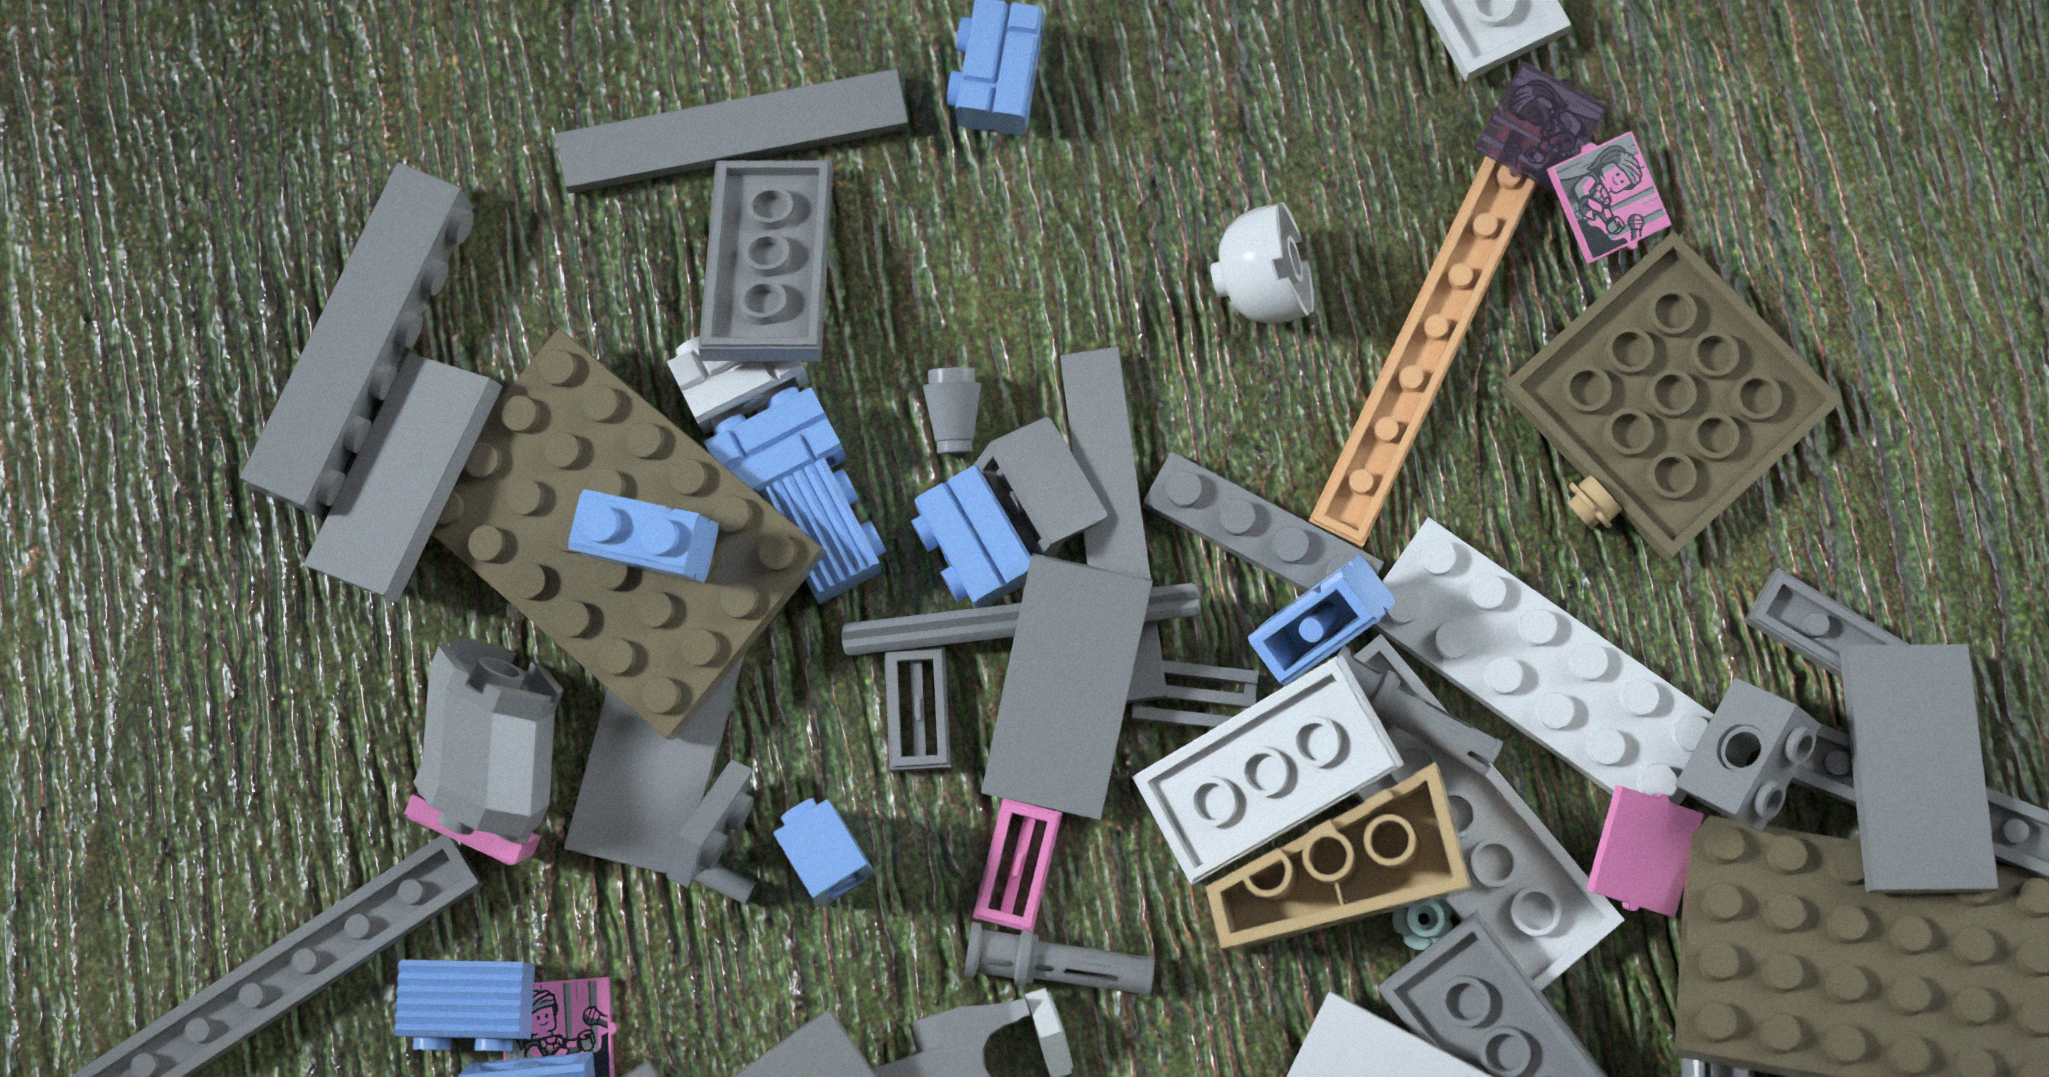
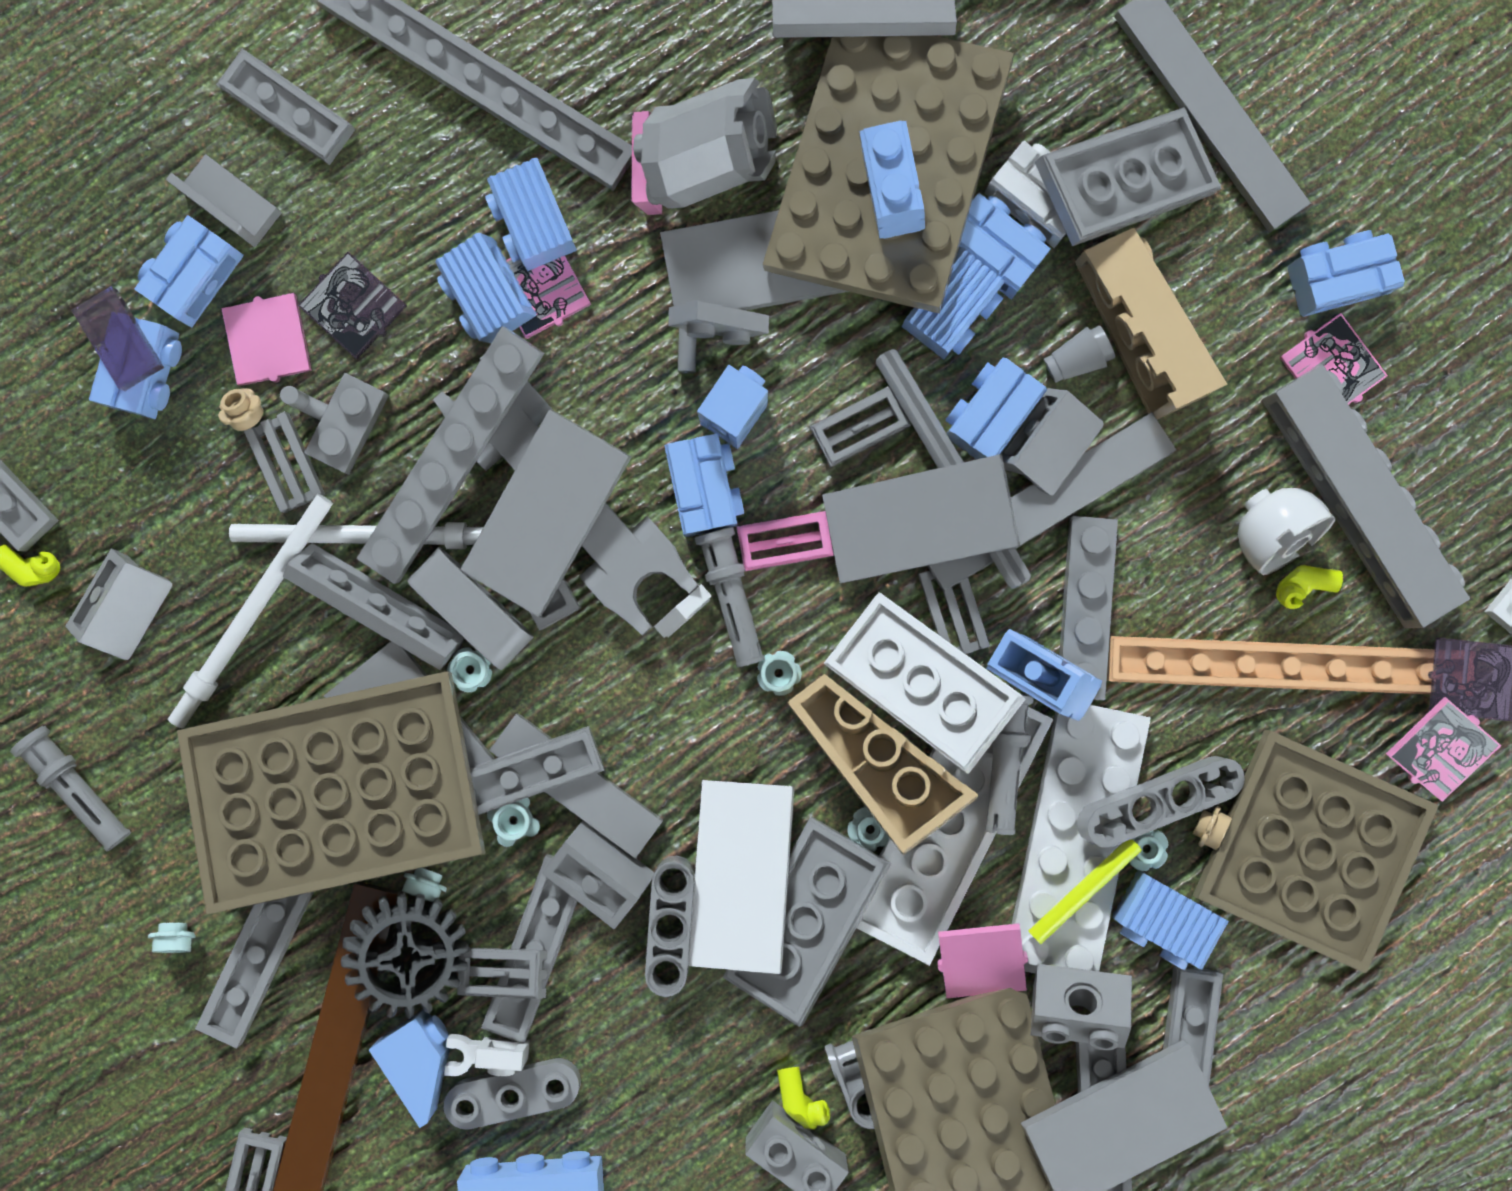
camera: 65 degrees right, 10 degrees up
none -> light blue brick [664,434,744,537]
none -> light aqua plate [757,651,802,696]
none -> neon yellow bar [1028,839,1142,945]
none -> tan wedge [1075,227,1228,420]
none -> light grey beam [1077,756,1245,848]
none -> light blue brick [1112,870,1229,970]
none -> light aqua plate [1130,830,1169,871]
none -> light grey brick [1261,364,1470,628]
none -> neon yellow arm [1276,565,1343,609]
none -> piece [1279,313,1388,405]

